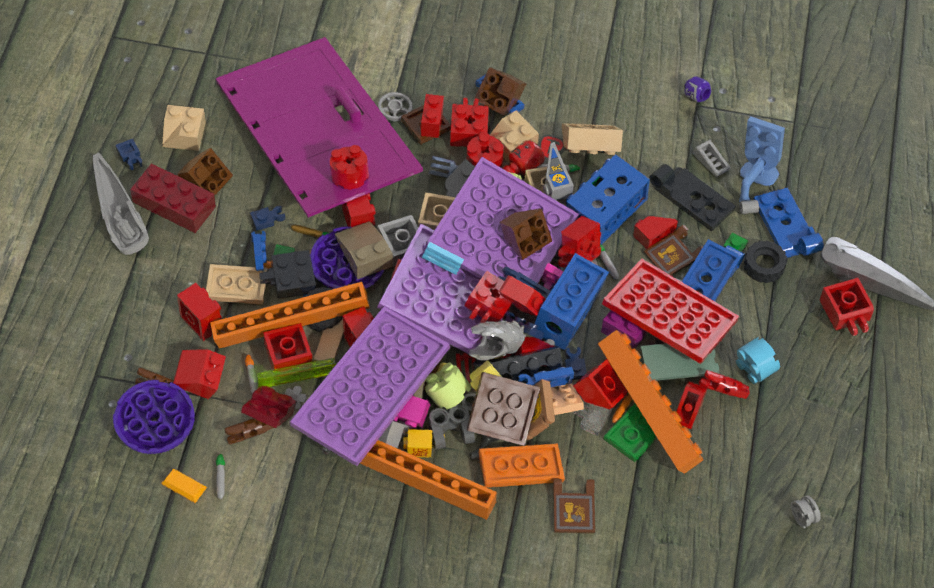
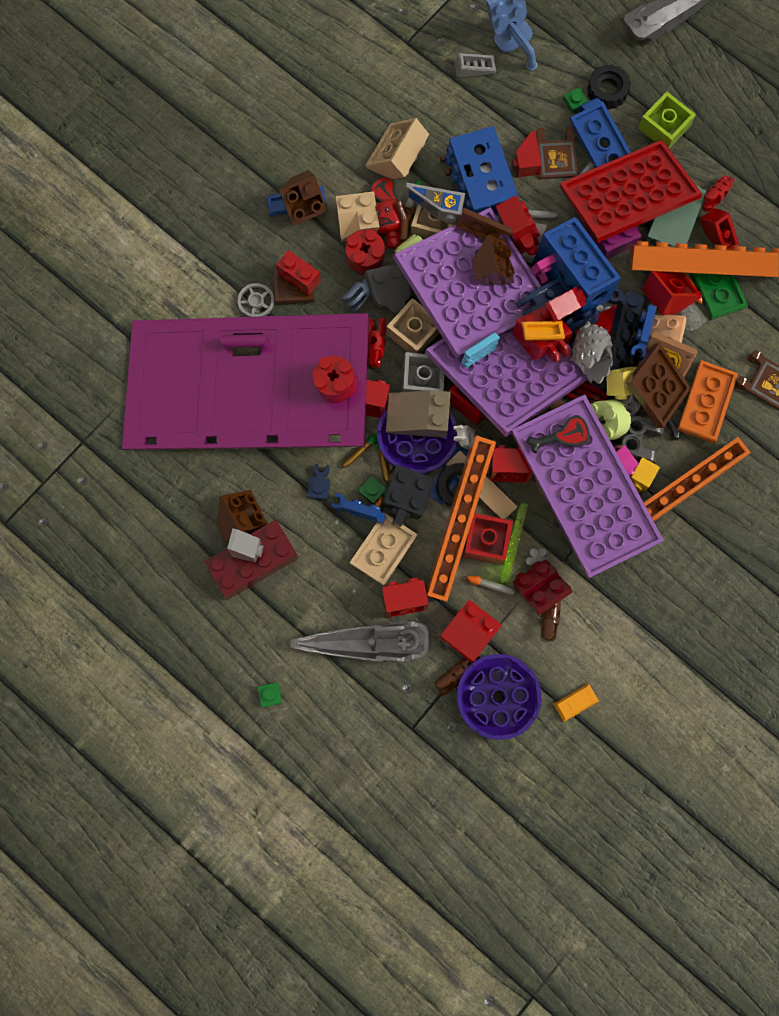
camera: 60 degrees left, 20 degrees up
light grey piece [93,153,149,255] -> none
dark blue plate [116,138,143,171] -> none
tan slope [162,105,206,151] -> none
light grey piece [216,454,225,499] -> none
red hinge [450,98,489,147] -> none
black hinge [649,164,736,232] -> none
dark purple head [684,76,711,102] -> none
medium azure brick [736,337,780,384] -> none
light grey hinge [739,200,759,214] -> none
blue hinge [753,188,824,258] -> none
red hinge [819,278,874,336] -> none
none -> light grey slope [227,528,264,562]
none -> green plate [257,682,283,708]
none -> flat silver piece [290,621,430,662]
none -> red hinge [367,318,386,368]
none -> reddish brown piece [395,200,417,242]
none -> white plate [454,425,475,450]
none -> reddish brown hinge [455,208,512,244]
none -> light orange tile [522,321,565,341]
none -> pearl dark grey piece [526,416,590,454]
none -> lime brick [638,92,696,149]

